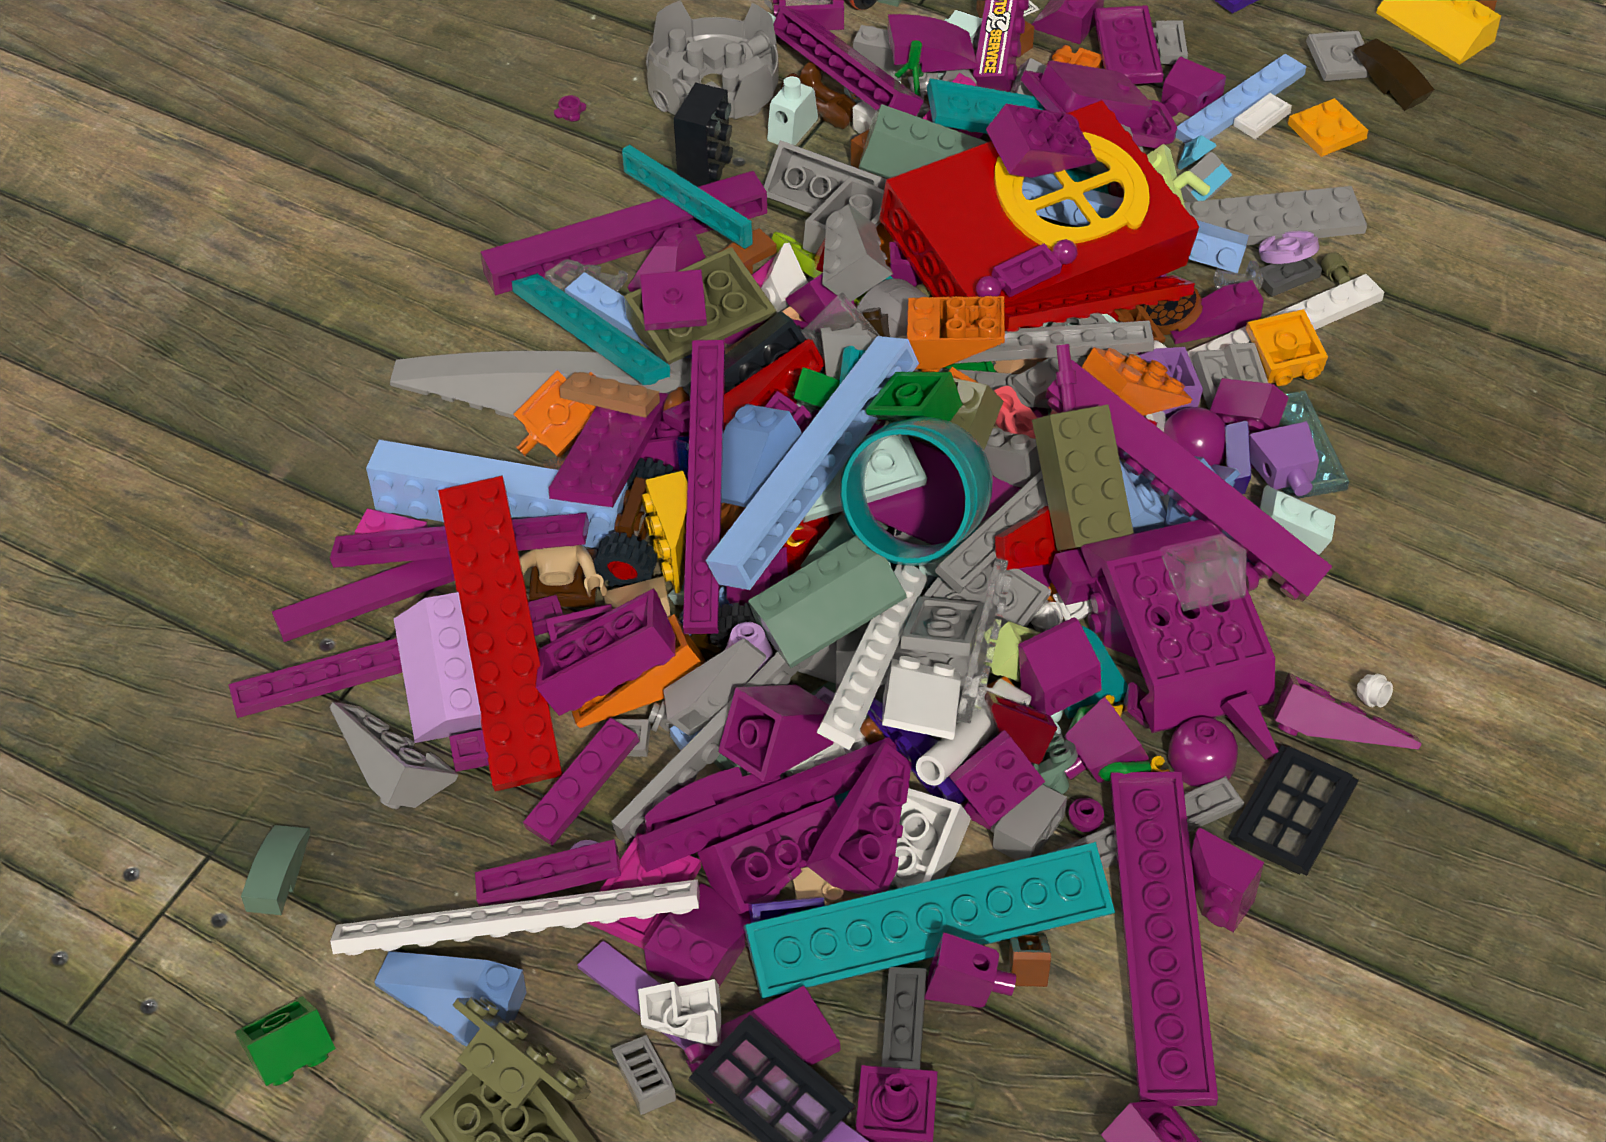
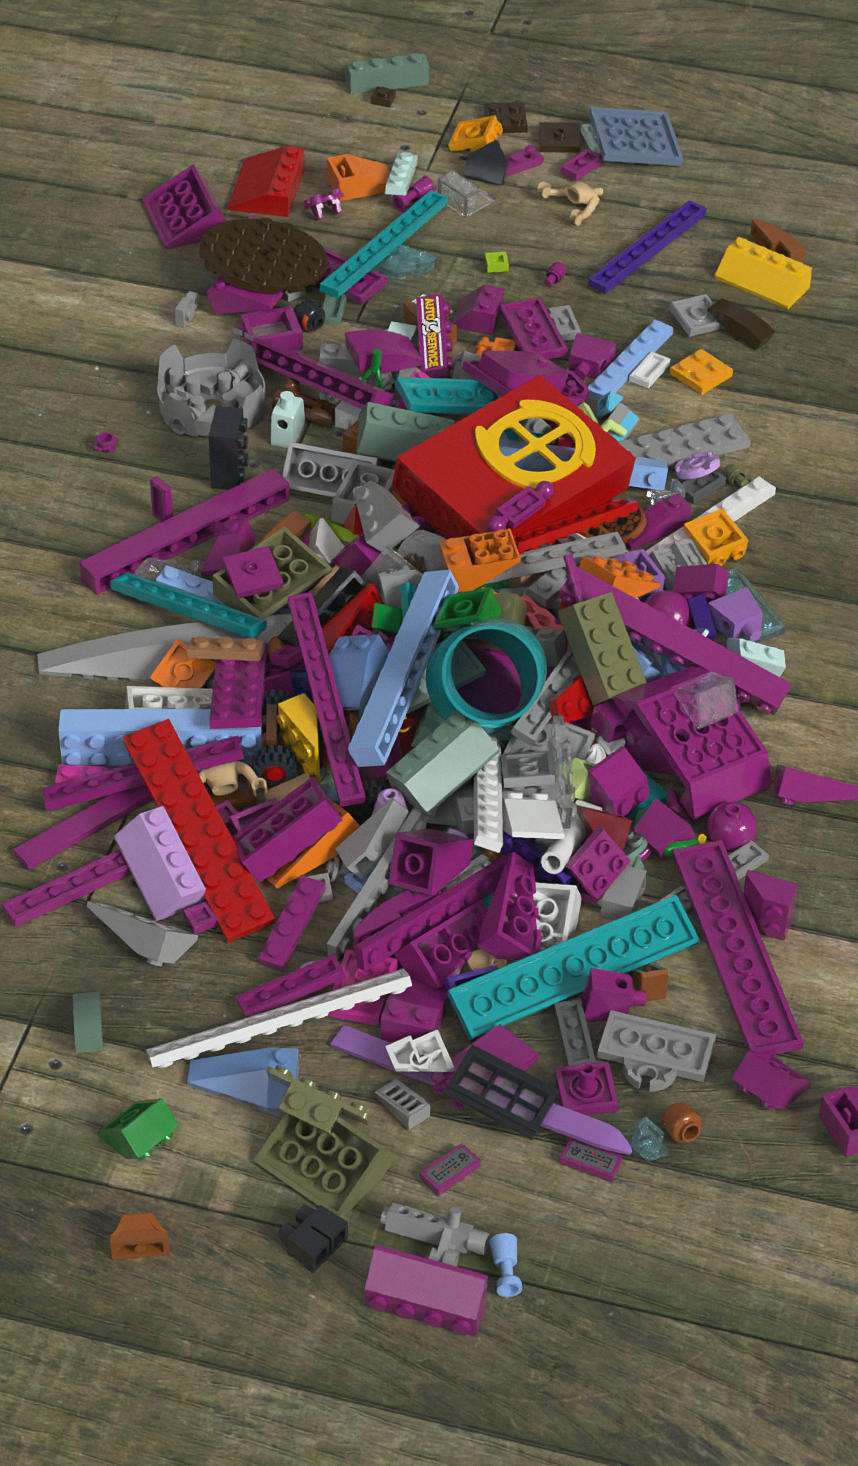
camera: 15 degrees left, 5 degrees down
teal tile [622,144,753,249] -> none
magenta slope [986,104,1097,178] -> none
magenta plate [1068,798,1104,832] -> none
magenta piece [1220,693,1278,760] -> none
black piece [1228,745,1359,876] -> none
white plate [1357,674,1393,707] -> none
none -> white wedge [125,686,213,709]
none -> magenta tile [150,476,173,522]
none -> light grey plate [597,1010,716,1092]

